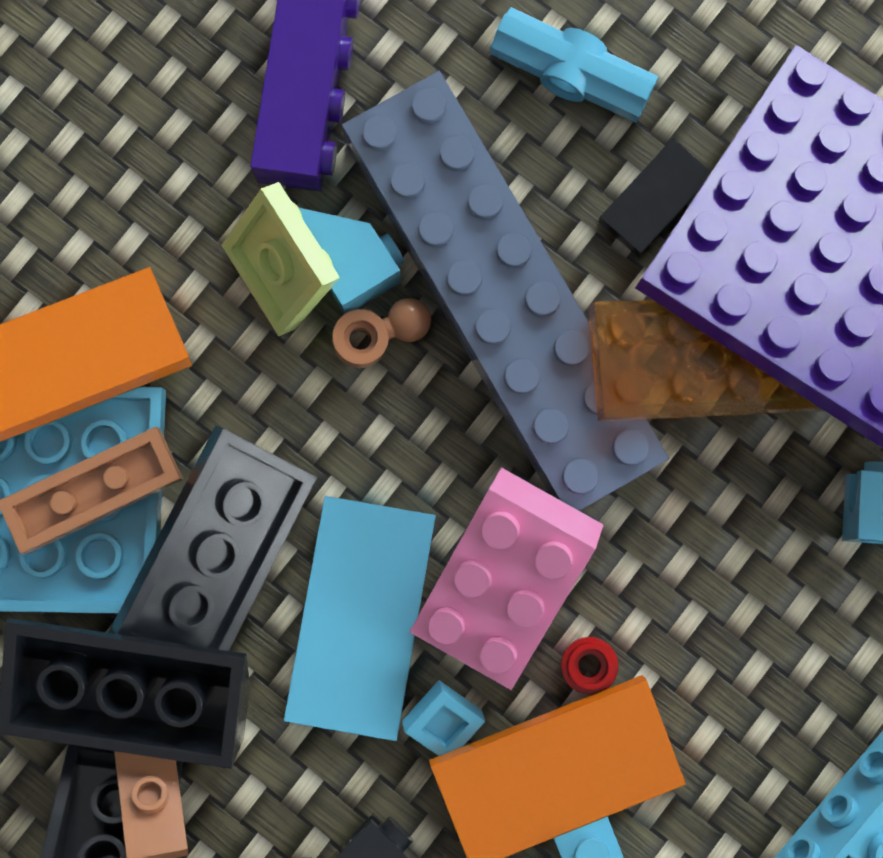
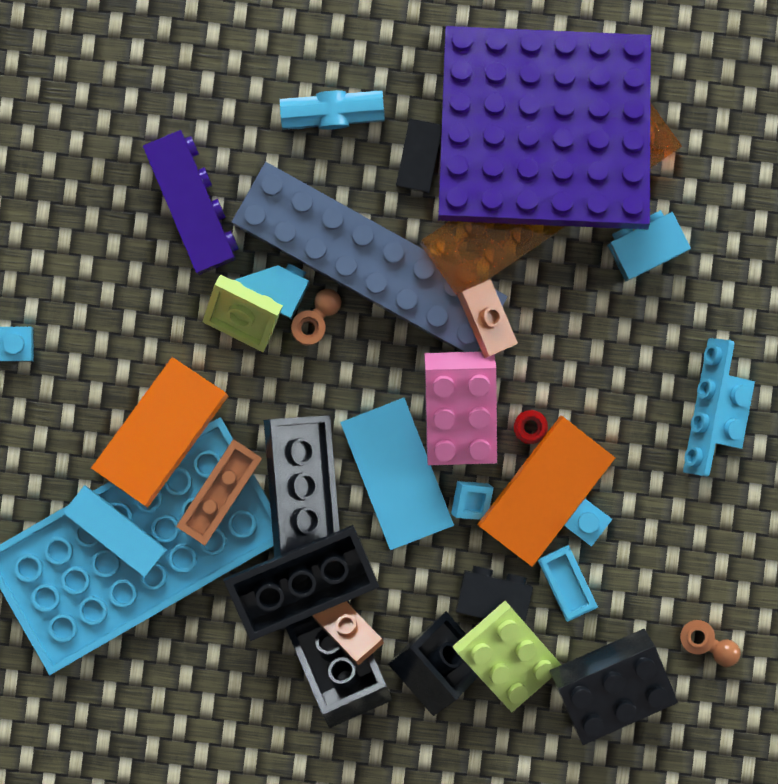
camera: 30 degrees left, 5 degrees up
none -> plate [457,279,518,358]

